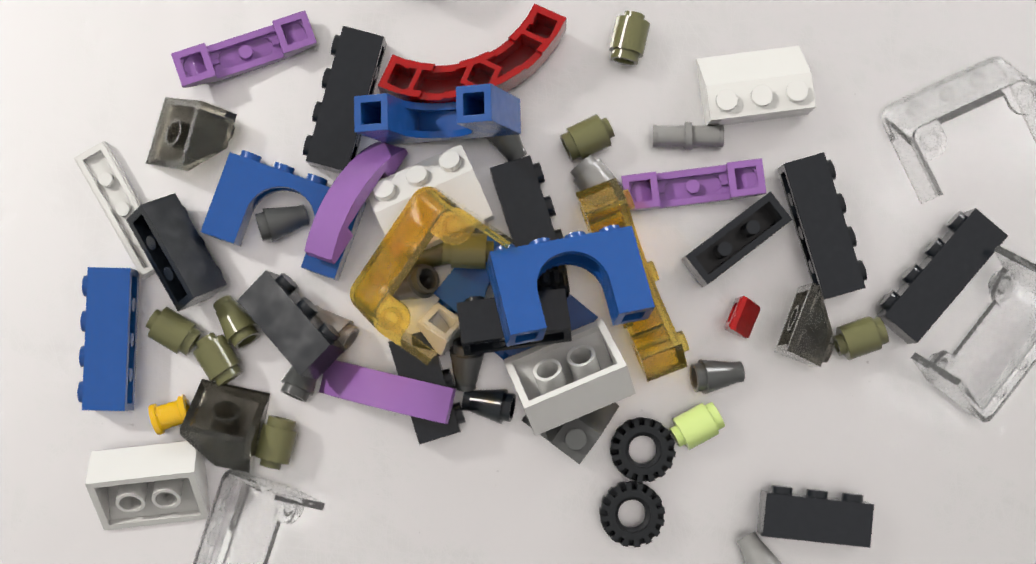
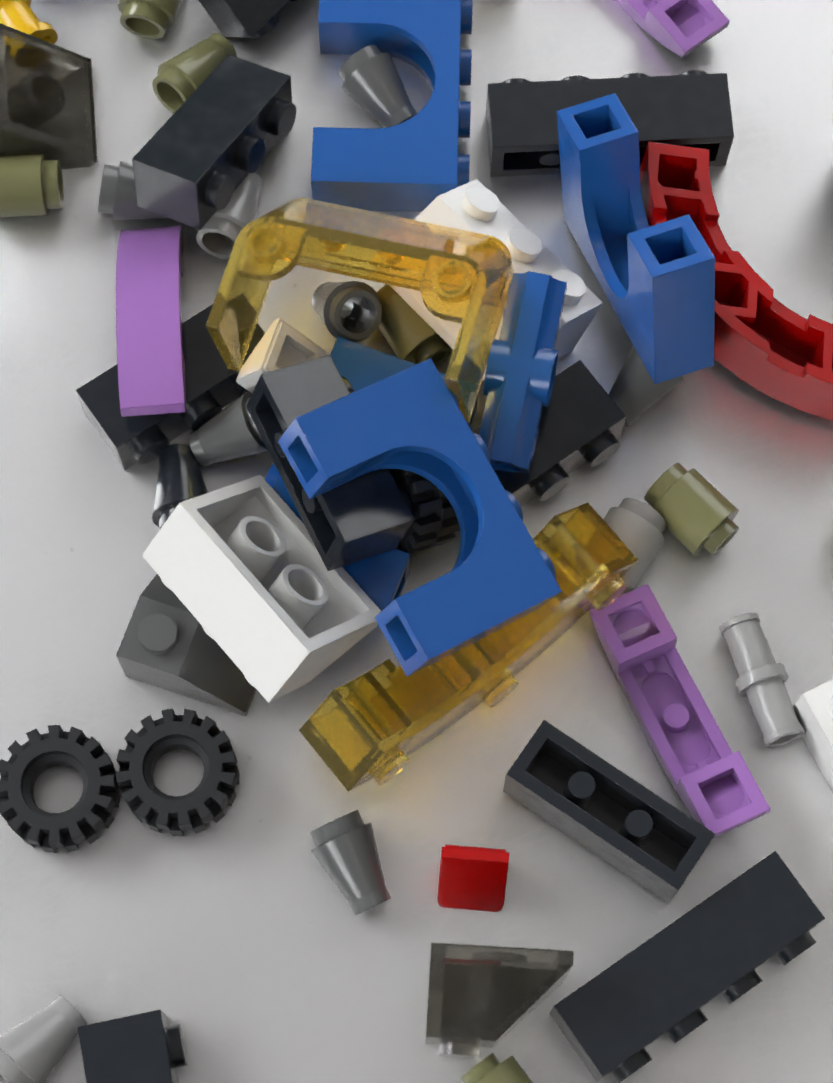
camera: 75 degrees right, 15 degrees down
olive brick [193,332,243,387] -> none
medium lavender slope [304,141,408,264] -> none
olive brick [442,232,494,269] -> none
yellowish green brick [669,402,725,450] -> none
none -> blue piece [479,271,567,474]

